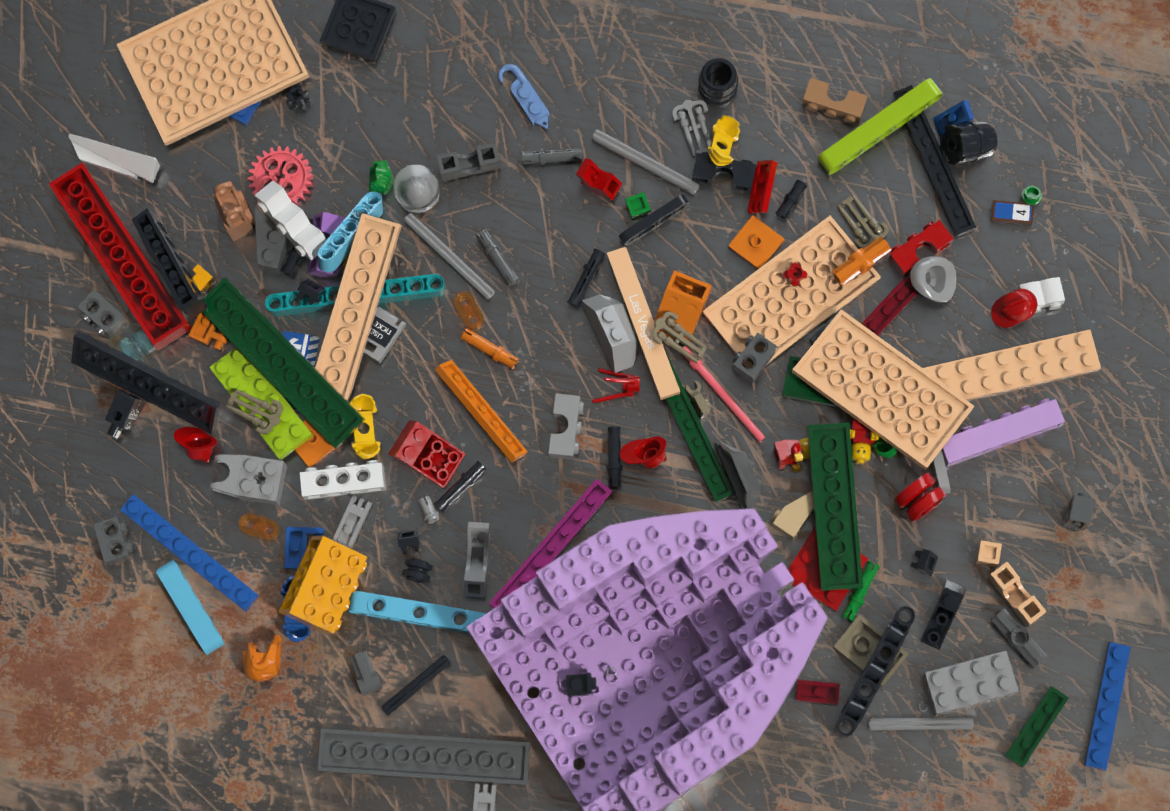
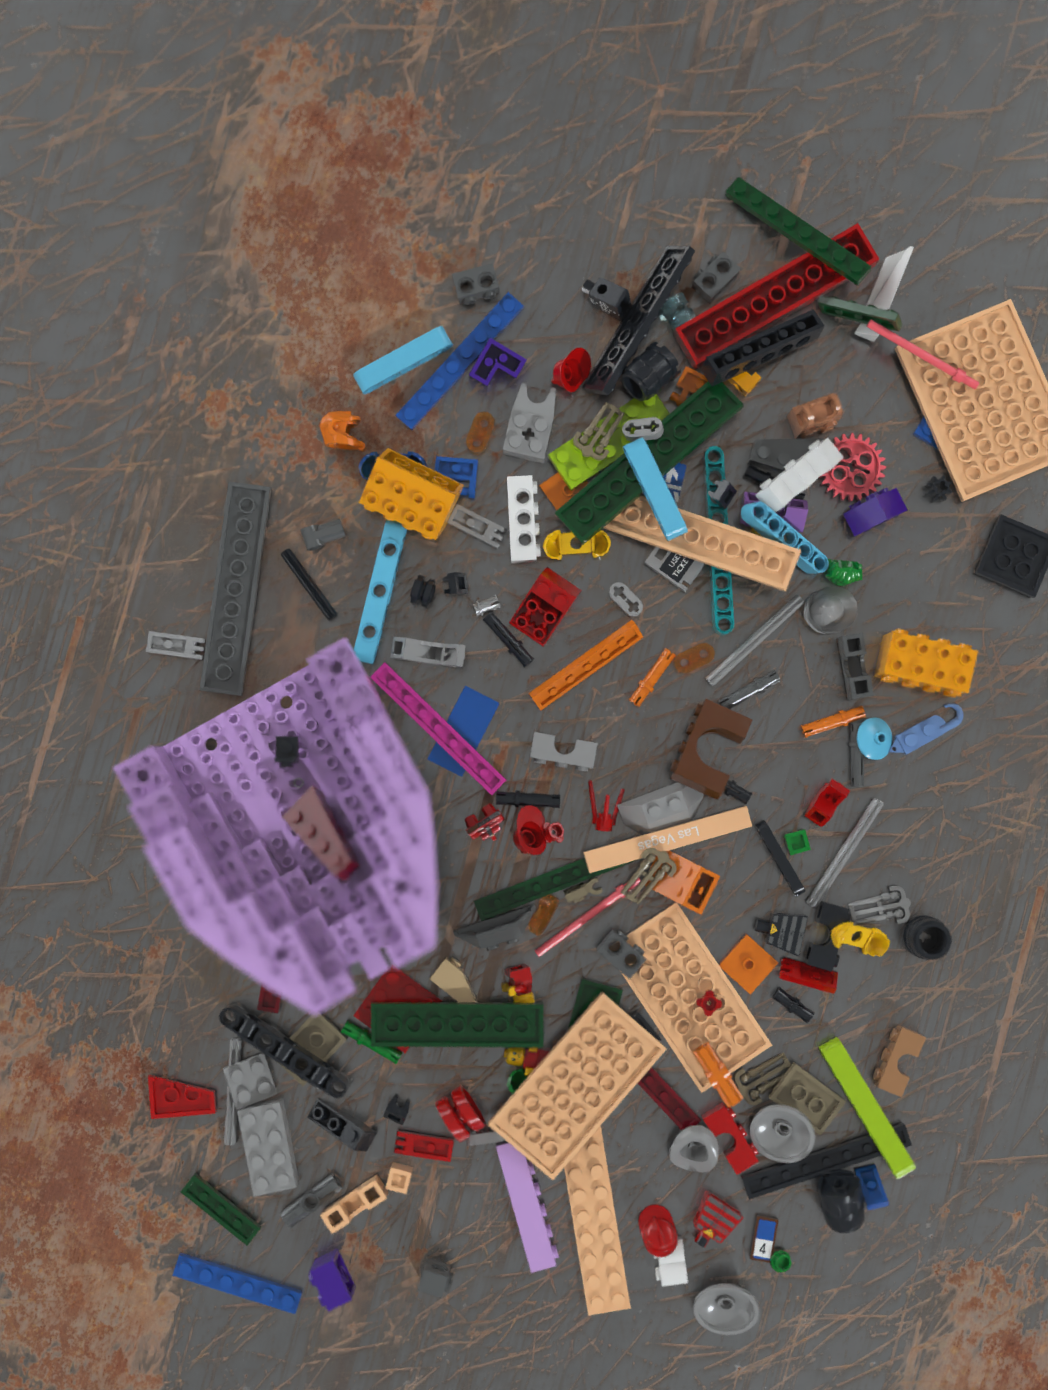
camera: 90 degrees right, 10 degrees up
none -> red wing [148,1075,217,1119]
none -> light grey plate [222,1053,277,1110]
none -> wedge [282,786,361,881]
none -> dark purple brick [308,1248,356,1312]
none -> red hinge [394,1130,454,1162]
none -> blue sticker [428,686,500,777]
none -> red hips [464,803,505,842]
none -> dark purple brick [468,338,527,386]
none -> clear orange plate [528,894,559,936]
none -> red plate [543,822,564,843]
none -> light grey beam [609,582,643,617]
none -> black piece [621,342,681,401]
none -> light grey beam [622,417,664,442]
none -> medium azure beam [623,437,688,541]
none -> reddish brown arch [670,699,752,800]
none -> red torso [693,1190,743,1248]
none -> light grey dish [694,1284,759,1335]
none -> dark green plate [725,177,872,286]
none -> light grey dish [750,1105,815,1163]
none -> torso [755,912,808,956]
none -> dark tan plate [768,1062,846,1136]
none -> orange pin [801,705,866,738]
none -> dark green plate [818,295,903,332]
none -> dark purple brick [843,488,908,537]
none -> medium azure dish [857,717,893,760]
none -> coral bar [866,319,979,390]
none -> light orange brick [874,629,978,698]

